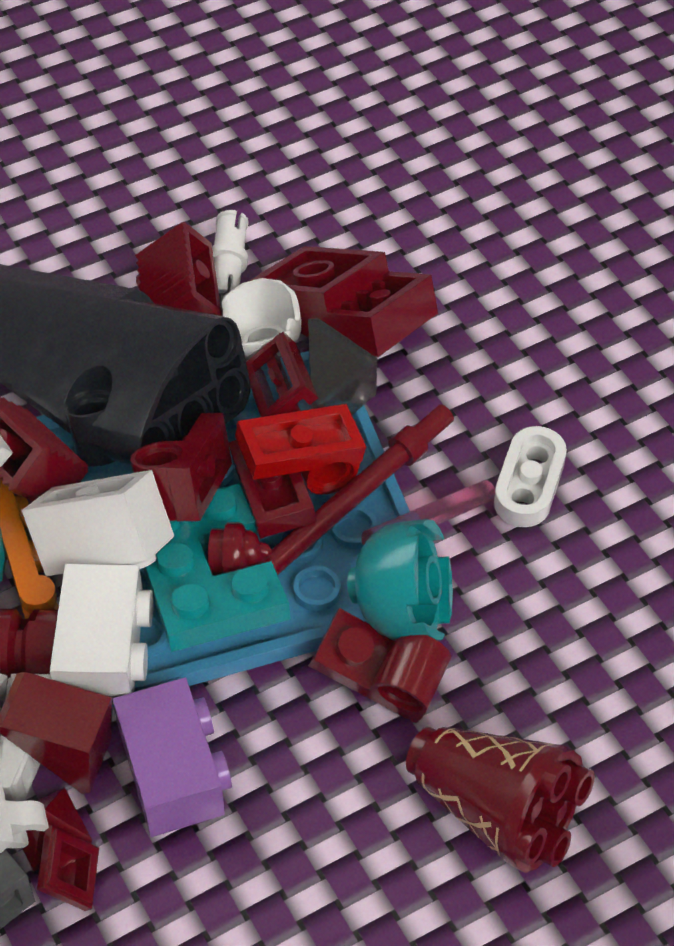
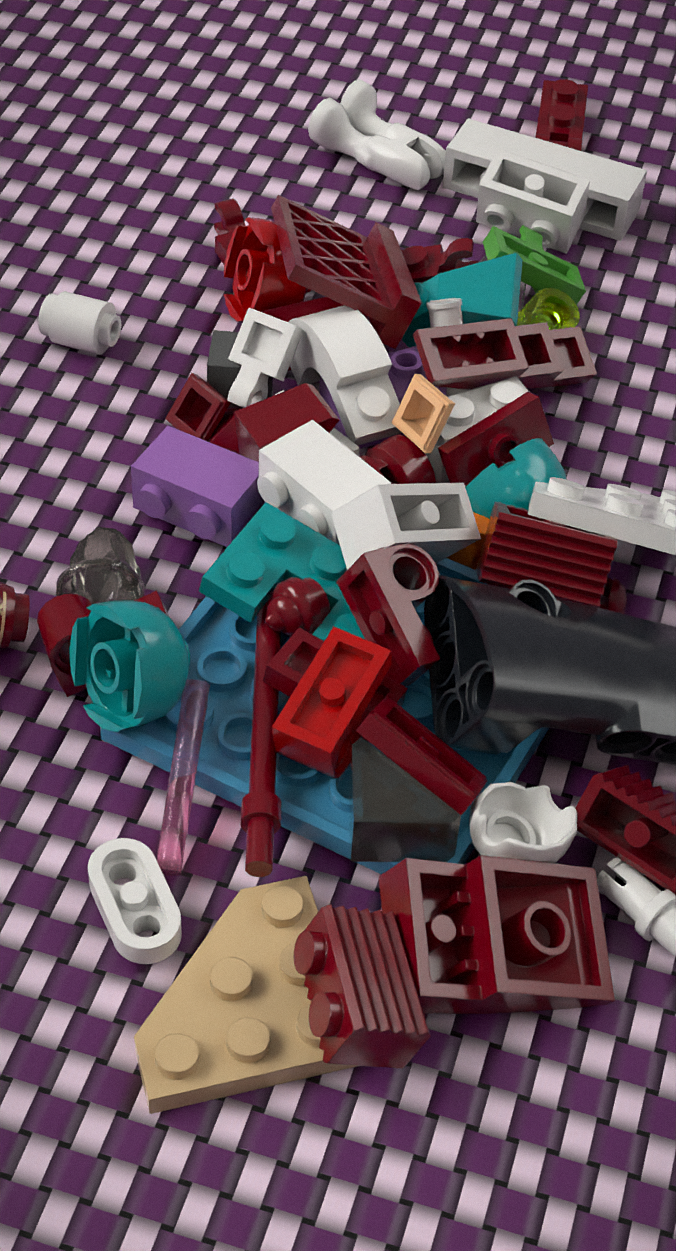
camera: 135 degrees right, 5 degrees down
none -> clear smoke piece [56,526,145,604]
none -> tan plate [134,876,357,1114]
none -> dark red brick [293,904,431,1069]

